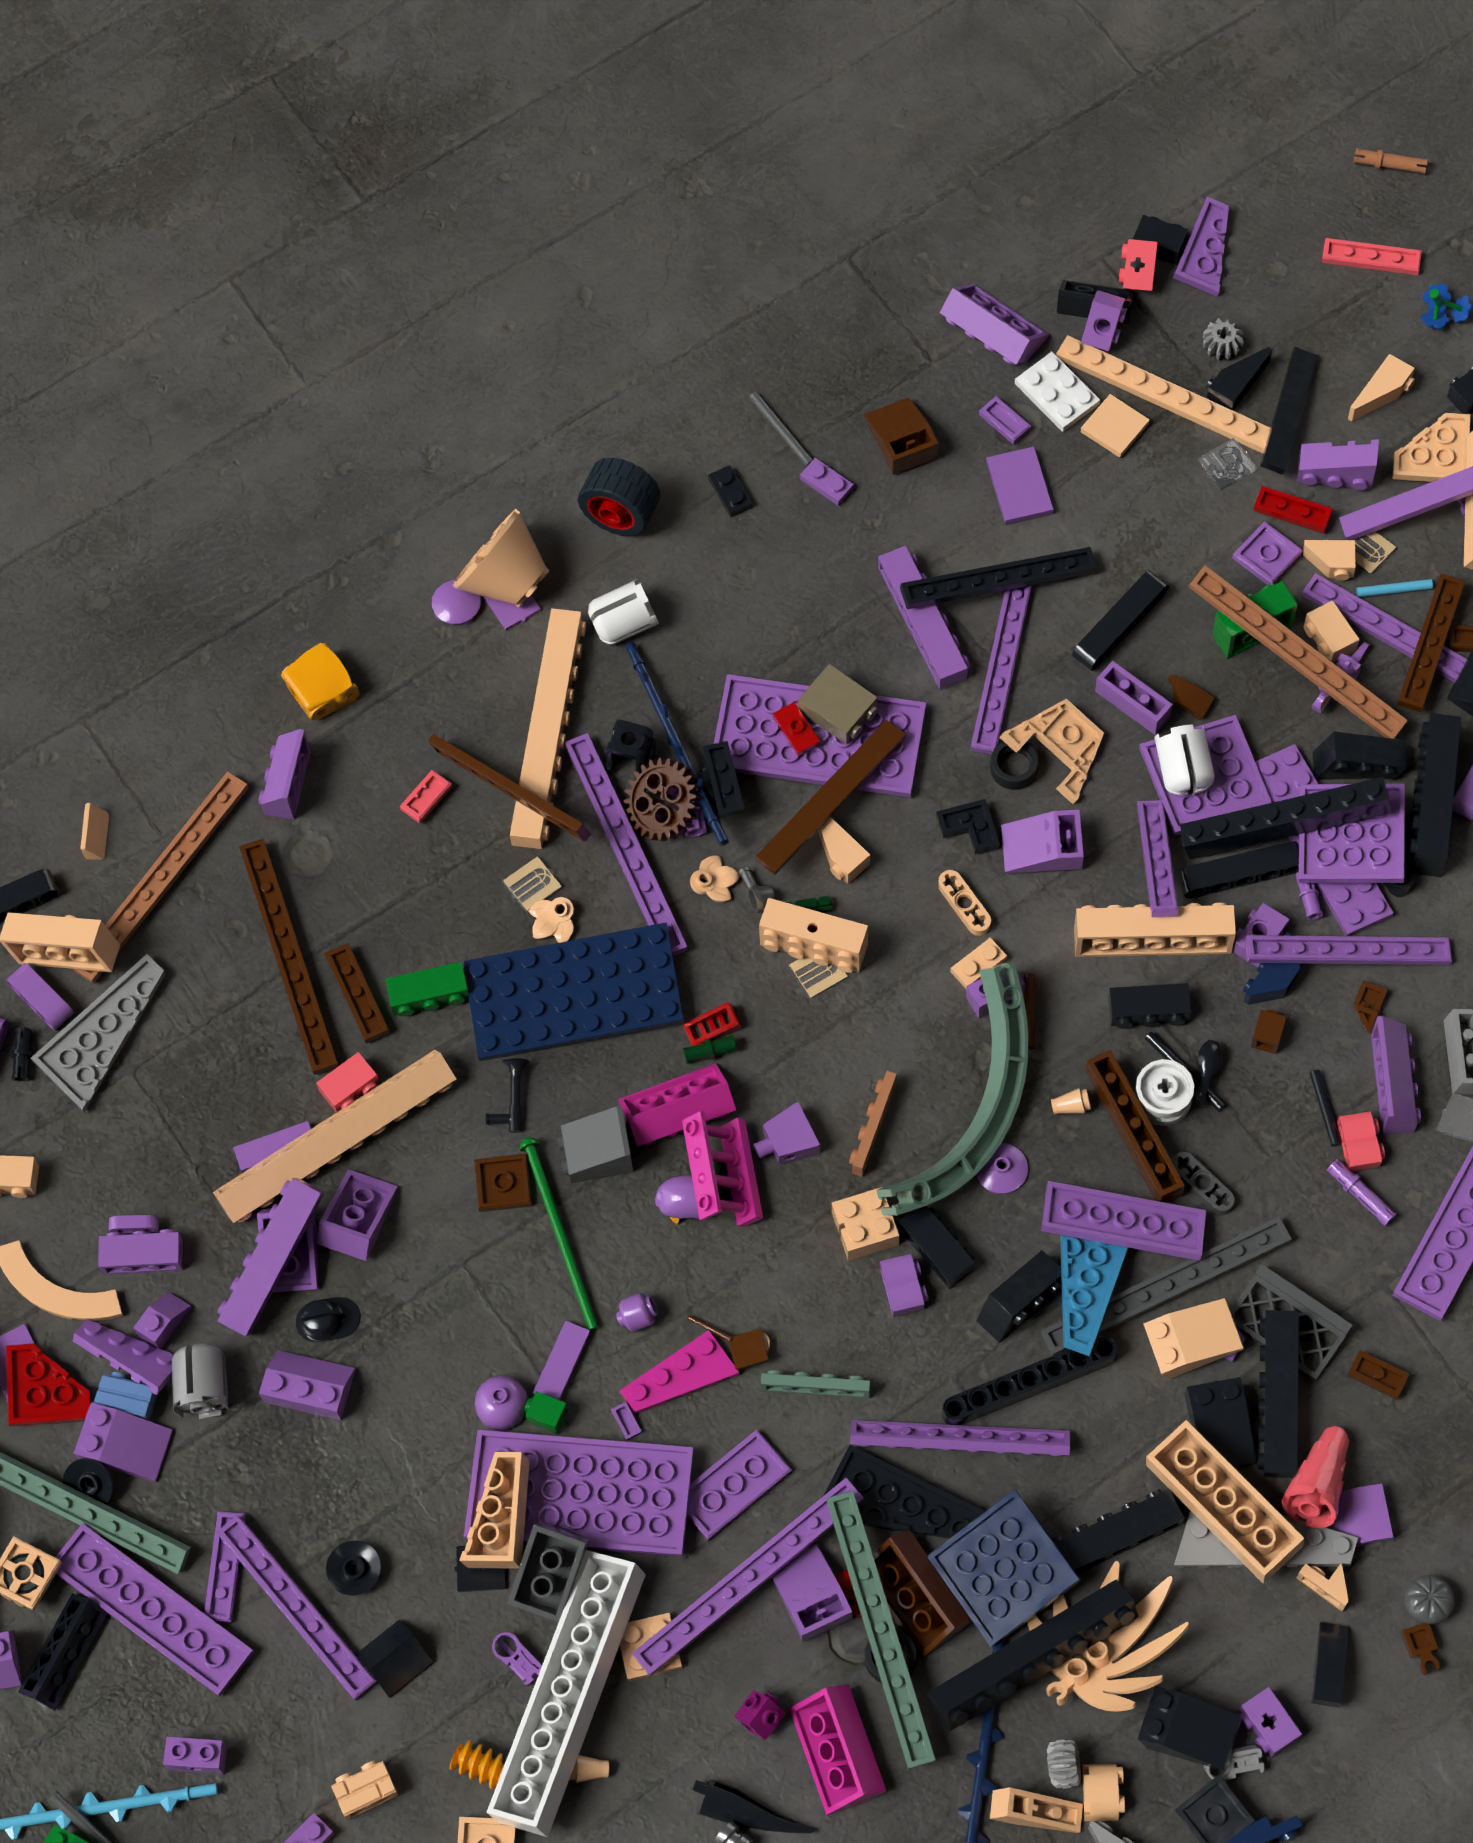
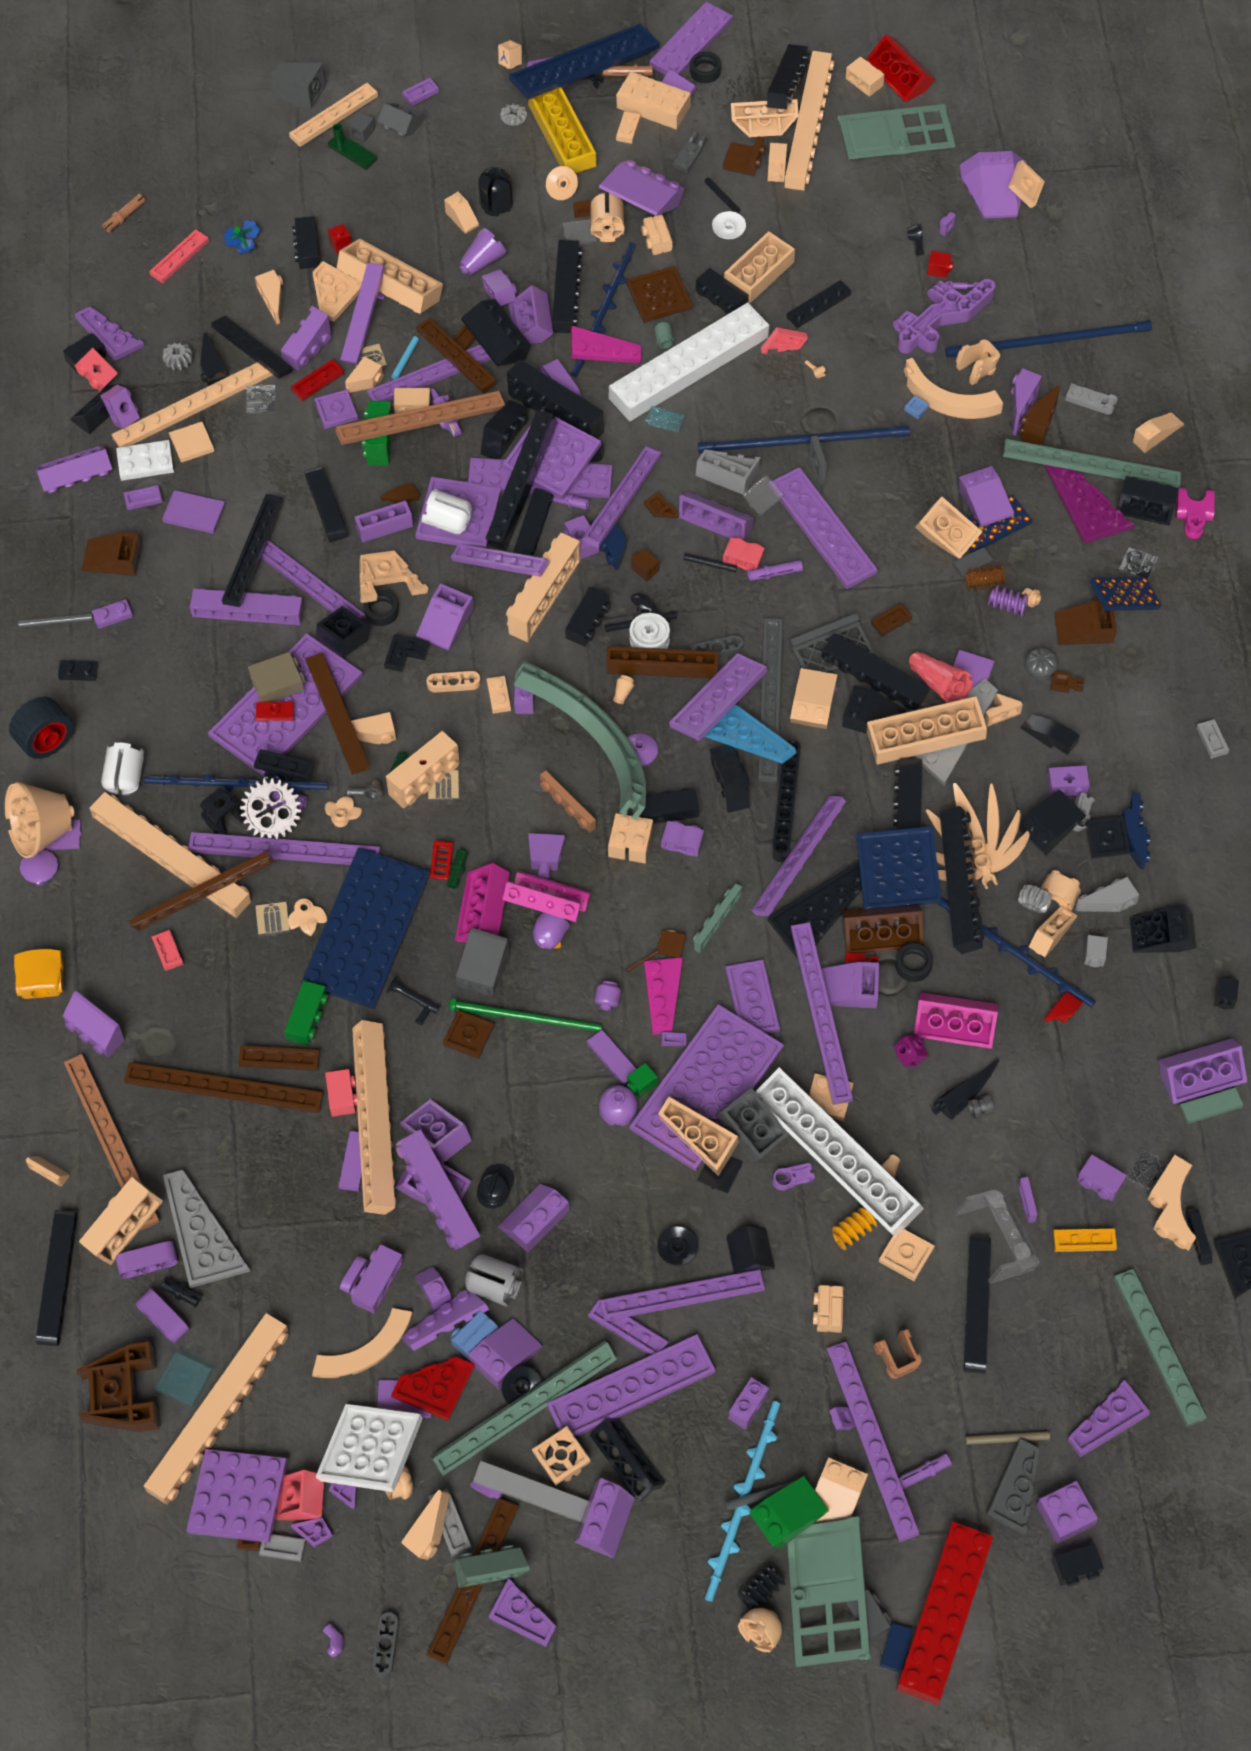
camera: 65 degrees left, 5 degrees down
sand green plate [826,1491,936,1770] -> none
none -> black brick [316,606,369,658]

